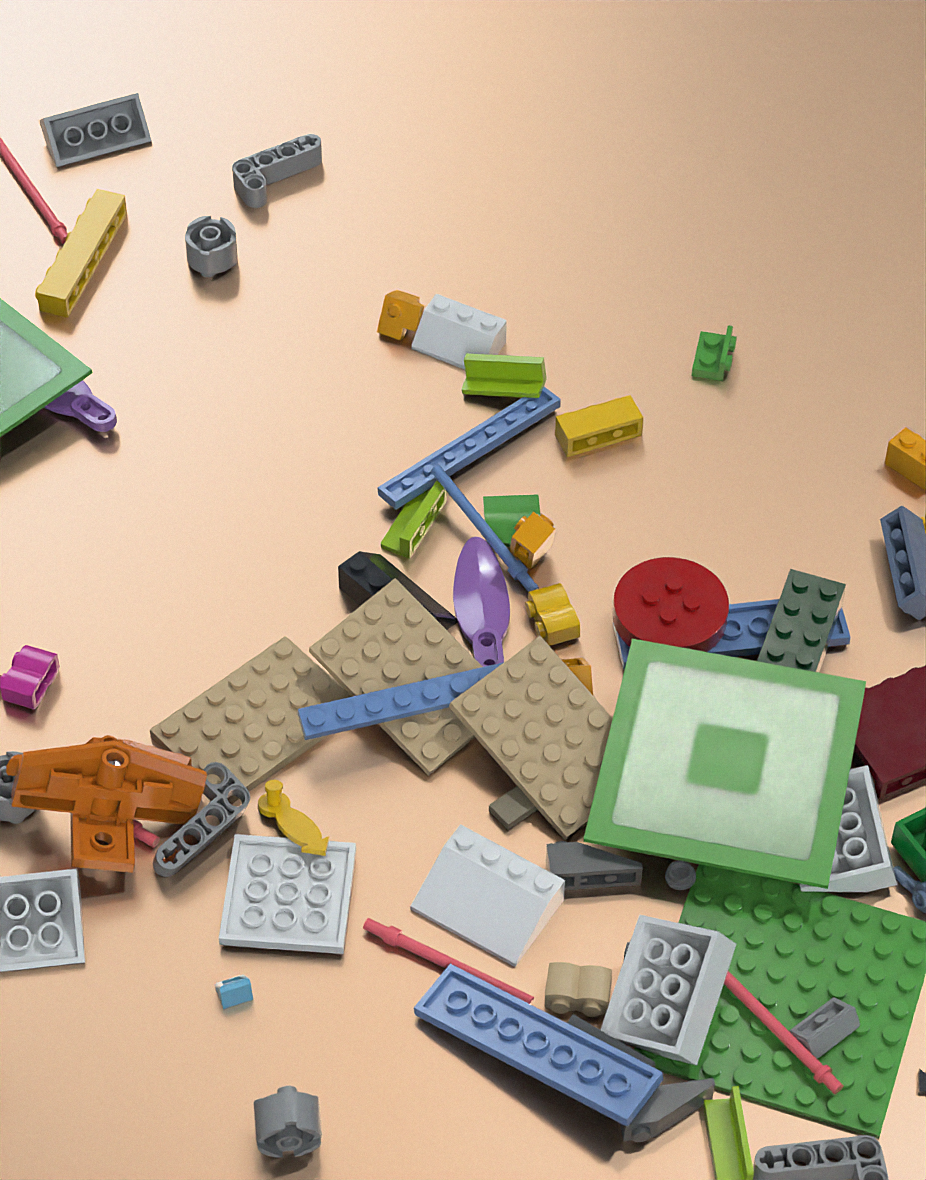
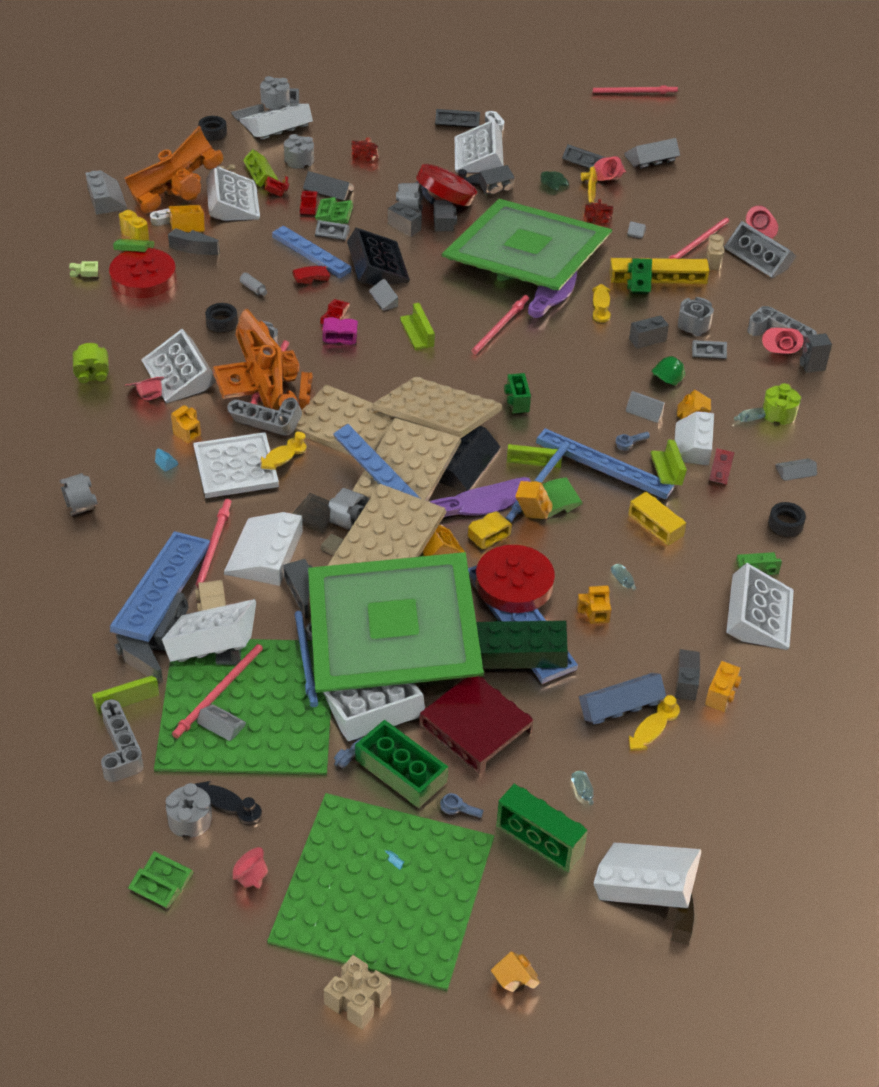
camera: 70 degrees right, 5 degrees down
none -> coral piece [125,377,165,400]
none -> light orange brick [171,405,201,444]
none -> clear smoke tile [292,493,331,534]
none -> medium blue bar [294,611,318,707]
none -> light grey brick [328,488,370,530]
none -> tan plate [373,377,502,438]
none -> lime panel [400,303,435,350]
none -> coral bar [471,295,529,355]
none -> green brick [504,373,531,413]
none -> light orange brick [576,585,611,624]
none -> yellow brick [592,284,611,323]
none -> clear light blue piece [611,564,636,590]
none -> sand blue plate [615,432,650,451]
none -> light grey slope [626,391,665,423]
none -> green brick [627,258,652,294]
none -> dark grey brick [629,315,669,349]
none -> green hair [651,356,686,386]
none -> dark grey slope [675,649,700,701]
none -> light grey slope [692,340,727,359]
none -> tan brick [706,234,724,270]
none -> red hips [709,448,735,484]
none -> white slope [726,563,794,650]
none -> clear light blue piece [734,408,766,422]
none -> coral piece [746,205,778,239]
none -> coral piece [762,328,804,355]
none -> lime brick [762,383,801,425]
none -> black tyre [768,502,806,537]
none -> light grey slope [775,458,817,481]
none -> dark grey brick [800,333,832,373]

